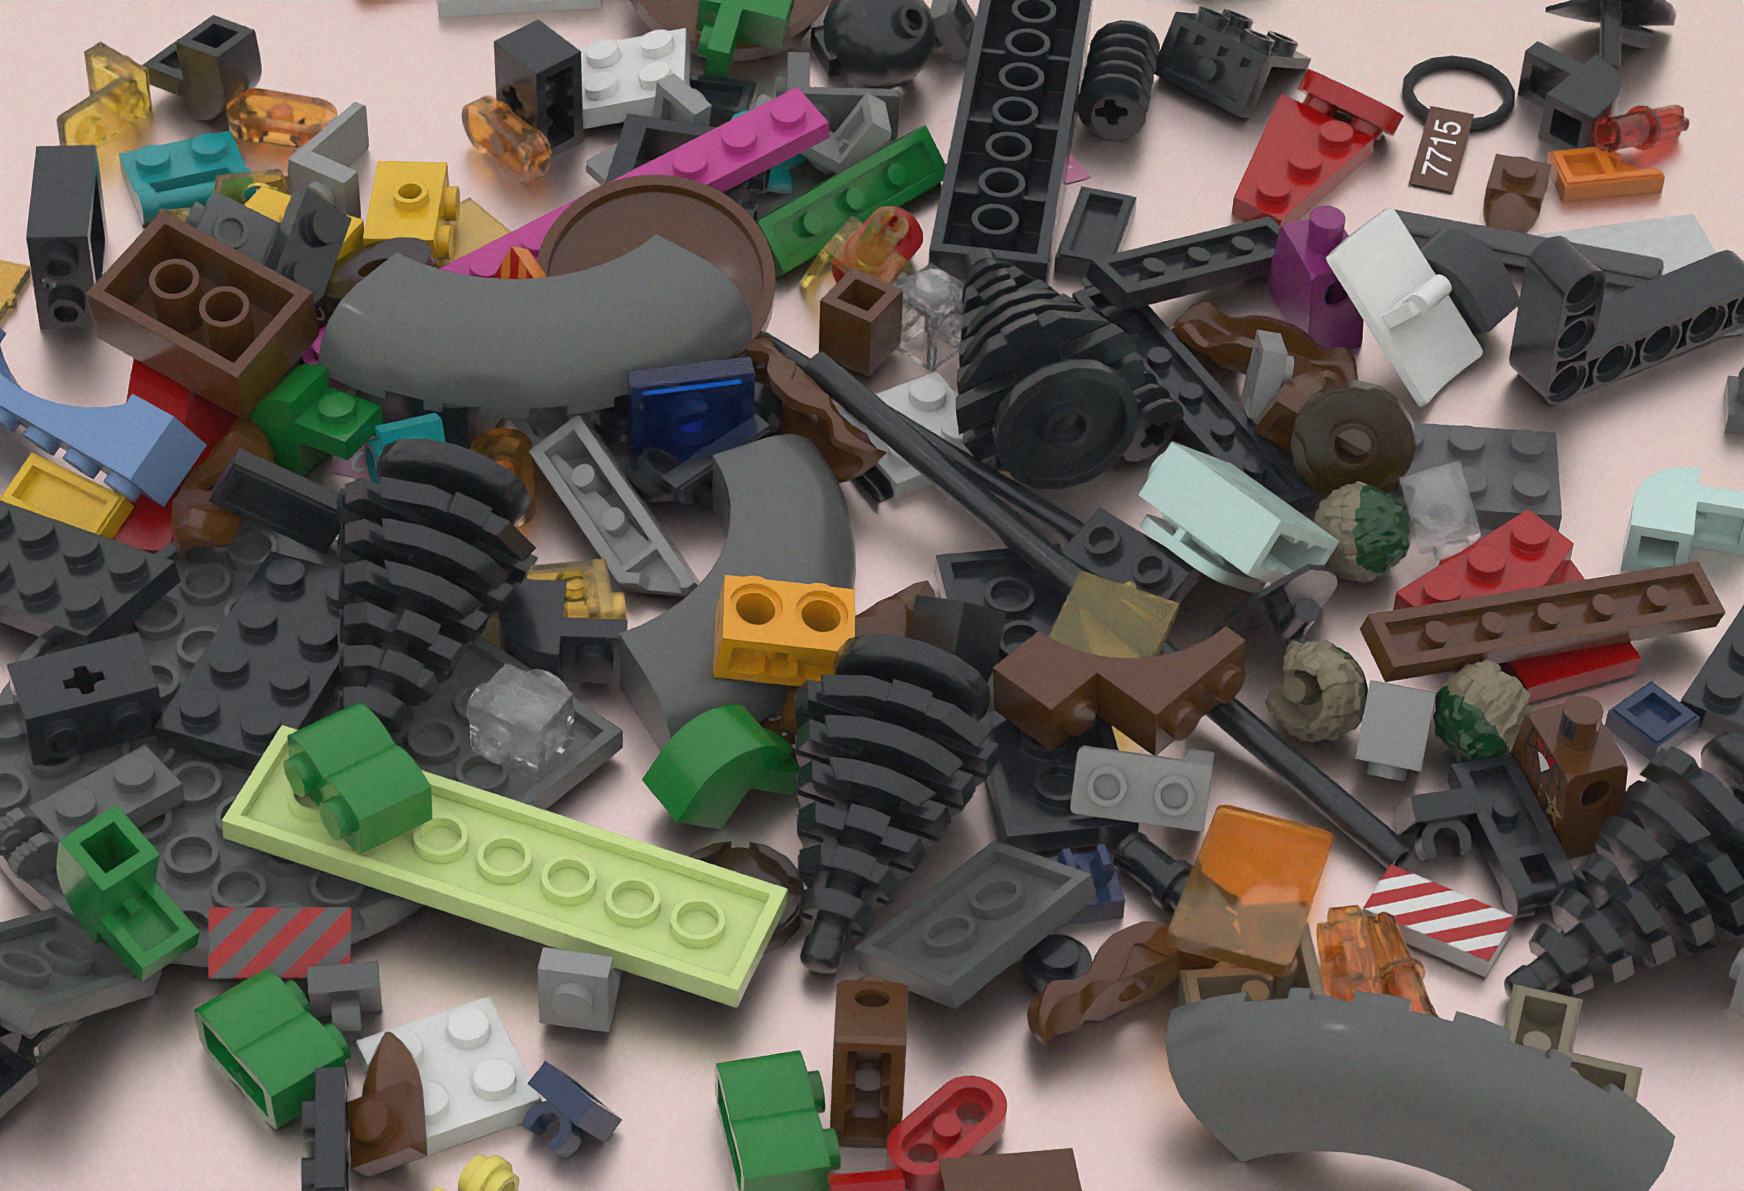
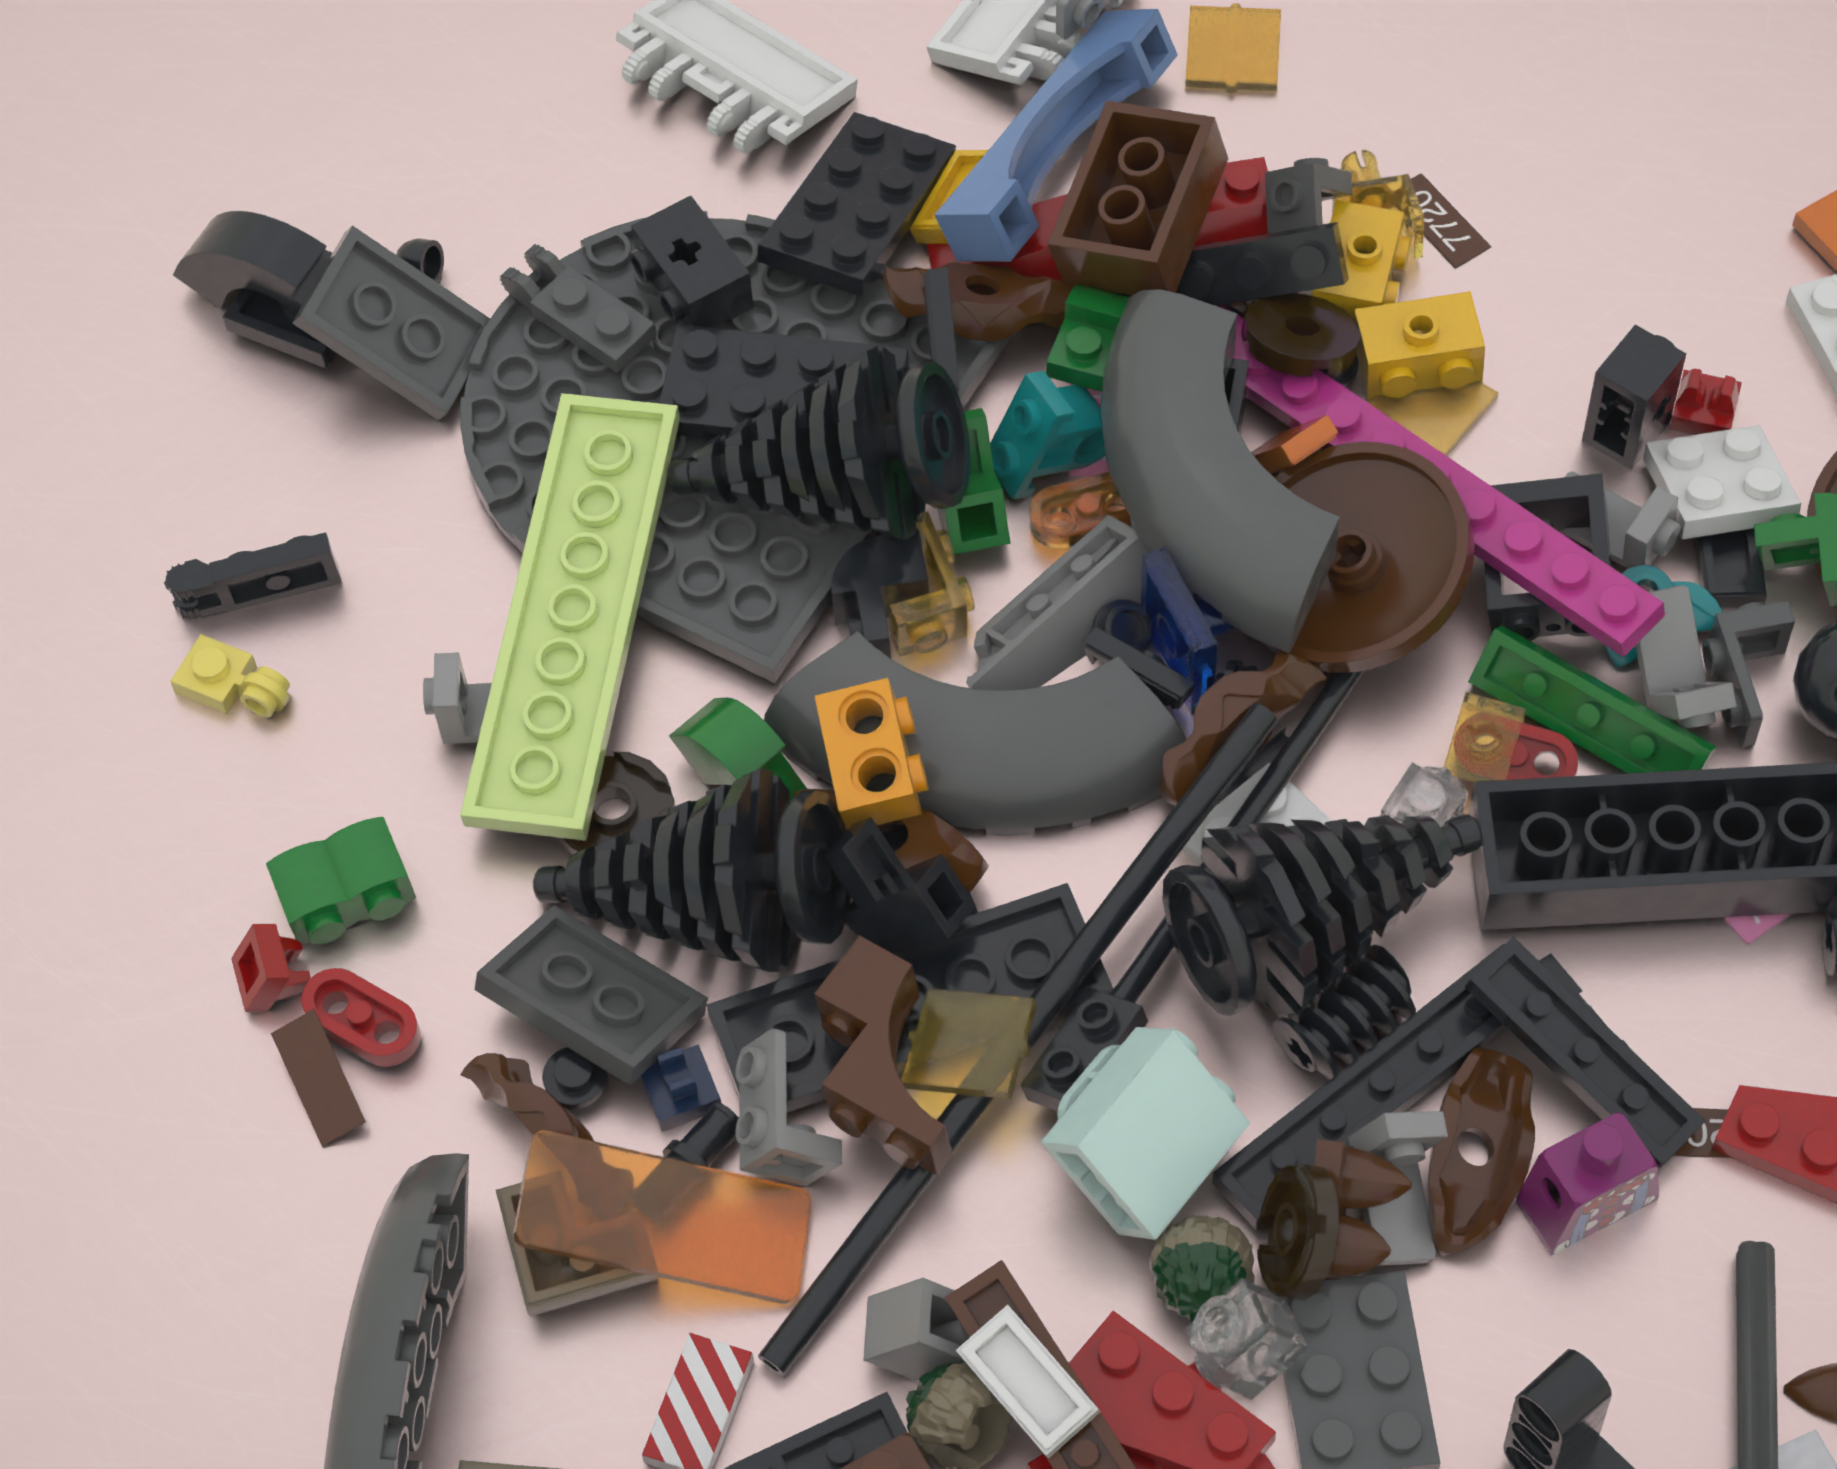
camera: 85 degrees right, 15 degrees up
black window [26,145,108,329] -> none
clear yellow bracket [56,41,153,149] -> none
green brick [56,804,200,982] -> none
teal plate [119,131,257,225] -> none
black brick [142,15,262,120] -> none
green brick [194,968,351,1129] -> none
tile [208,907,351,978] -> none
clear orange plate [226,88,337,149] -> none
green brick [284,702,433,854] -> none
light grey bracket [288,102,369,218] -> none
dark grey tile [307,961,382,1043] -> none
reddish brown plate [347,1032,428,1177] -> none
white plate [356,996,542,1161] -> none
clear orange plate [462,95,552,185] -> none
clear brick [466,663,575,781] -> none
dark blue tile [522,1061,622,1158] -> none
reddish brown brick [819,268,903,377] -> none
reddish brown torso [830,975,908,1148] -> none
black tile [1054,186,1137,278] -> none
black shield [1208,564,1338,653] -> none
dark tan piece [1265,640,1368,743] -> none
clear orange plate [1316,904,1383,1002] -> none
white shield [1326,208,1483,407] -> none
clear orange axle [1359,912,1439,1017] -> none
black tile [1393,786,1480,862] -> none
black brick [1419,229,1520,334] -> none
none -> white tile [956,1304,1100,1458]

